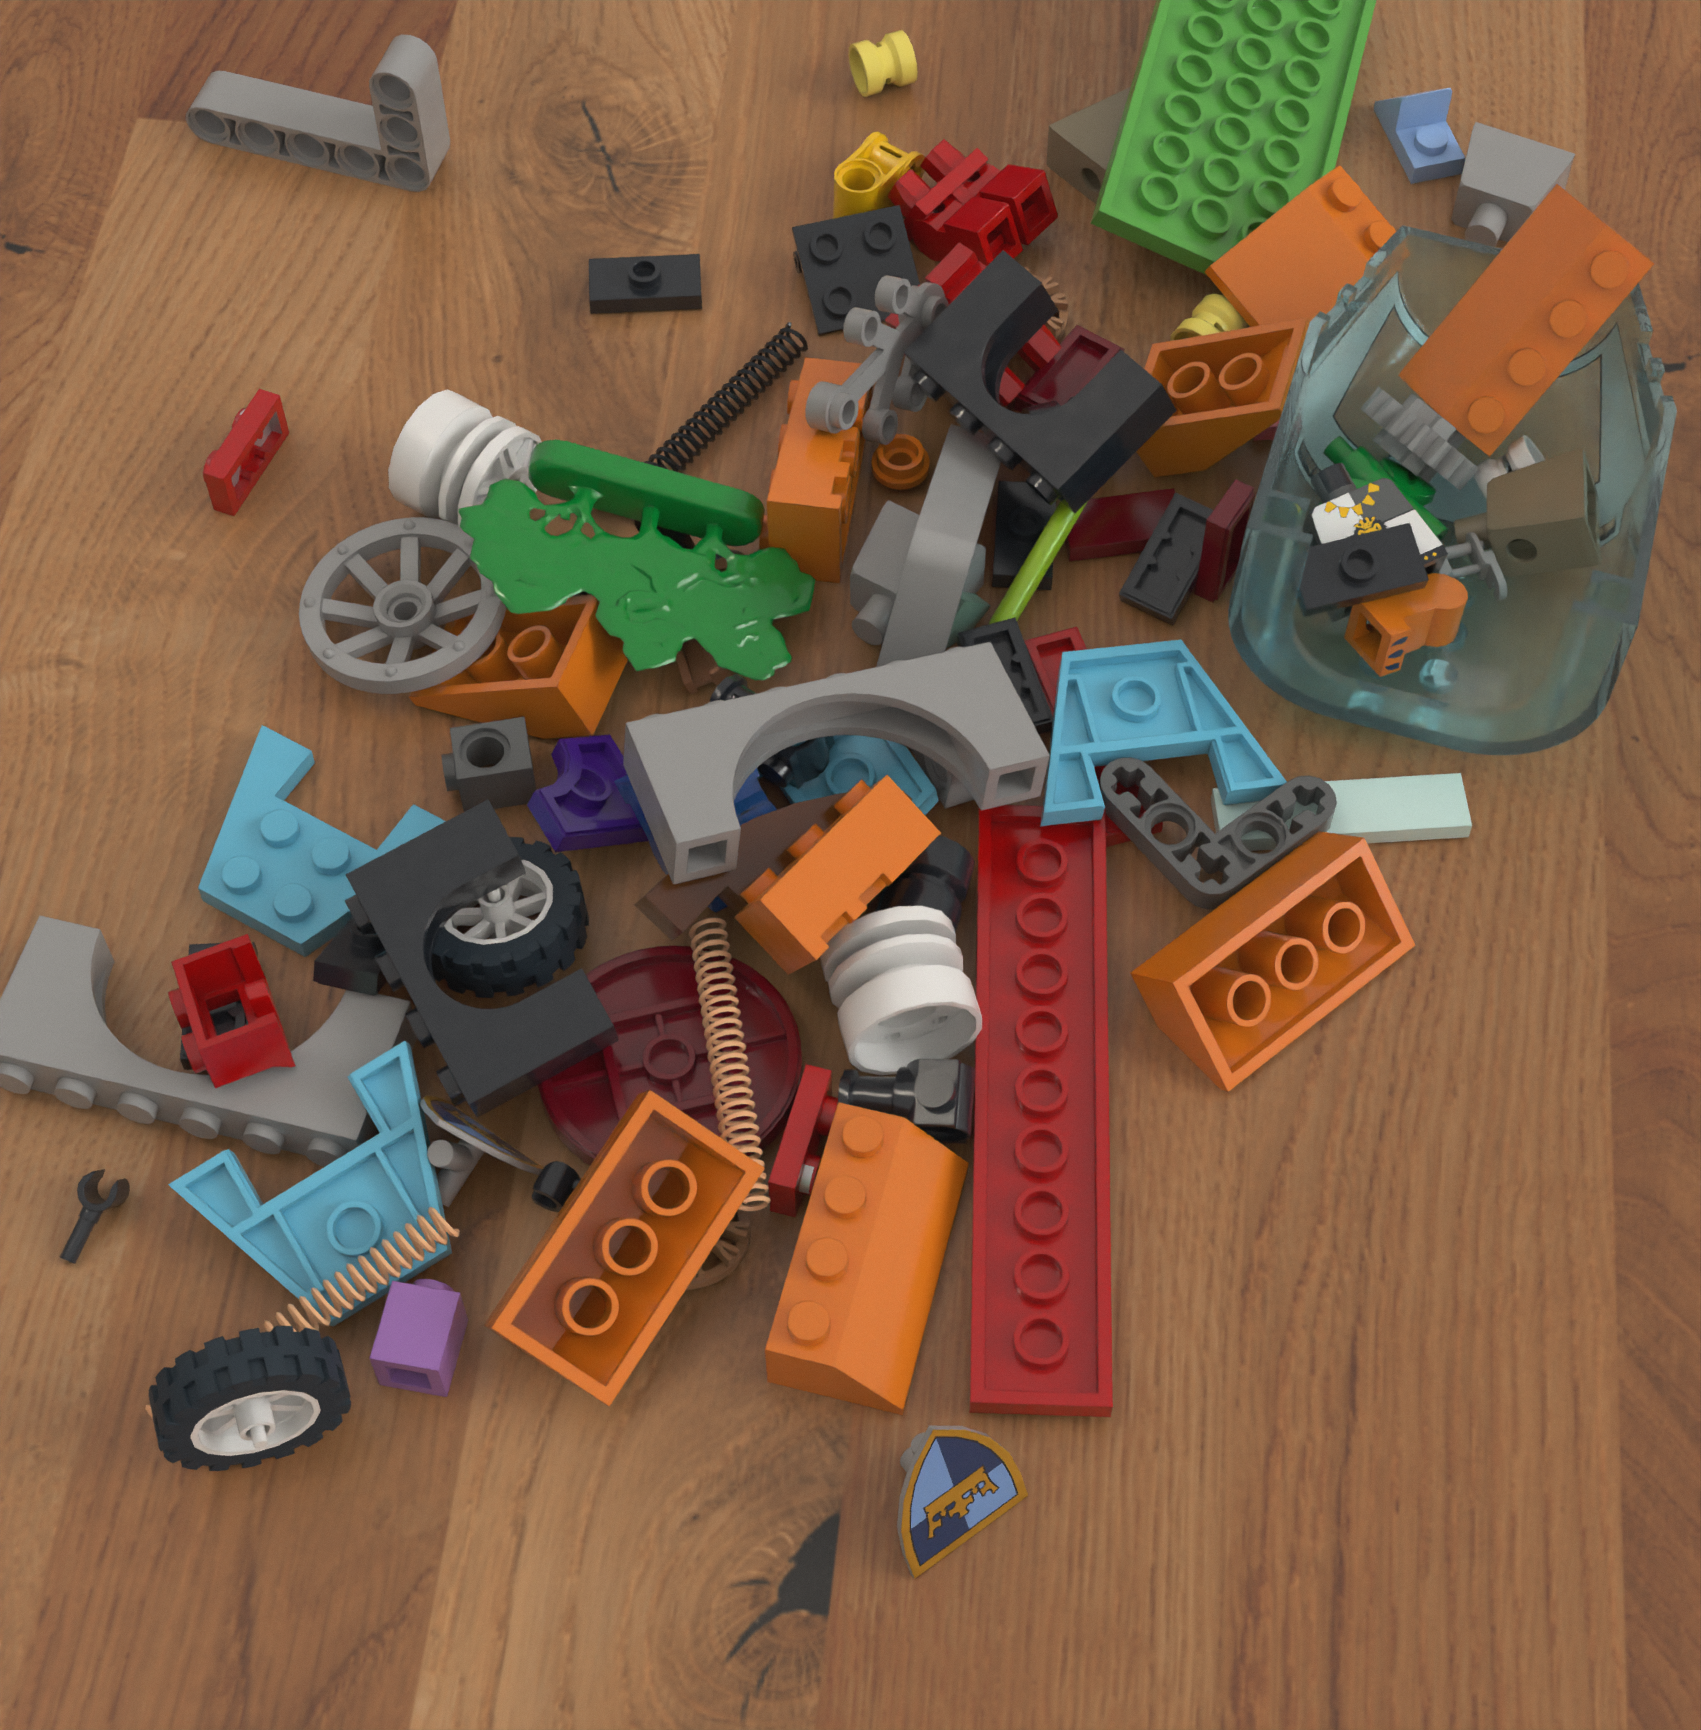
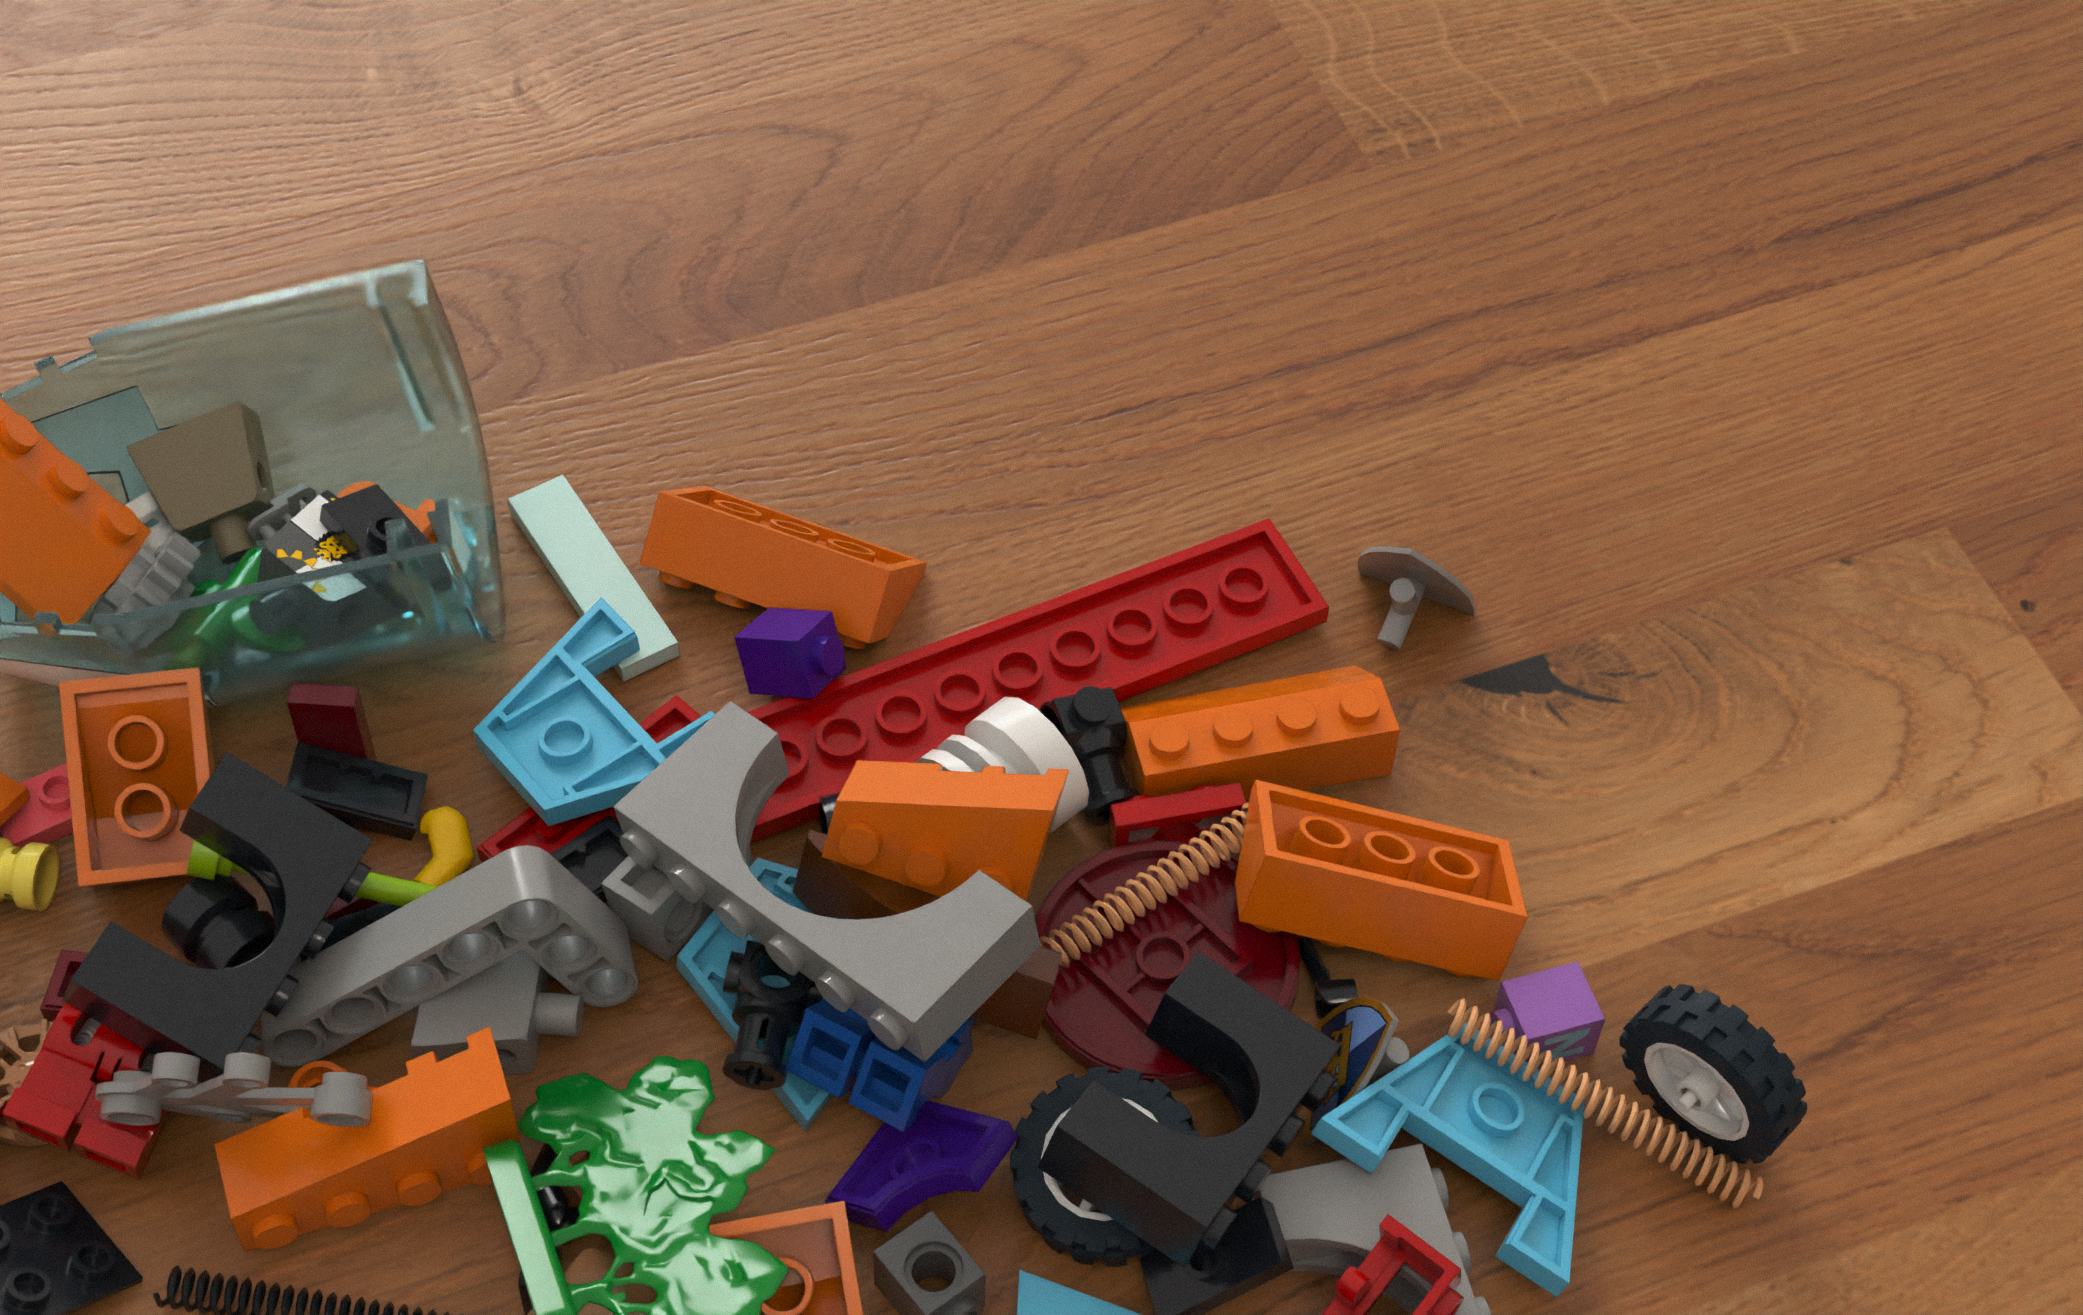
camera: 120 degrees left, 5 degrees down
dark grey beam [1099,757,1337,910] -> none
none -> yellow arm [412,806,474,887]
none -> dark purple brick [734,607,847,699]

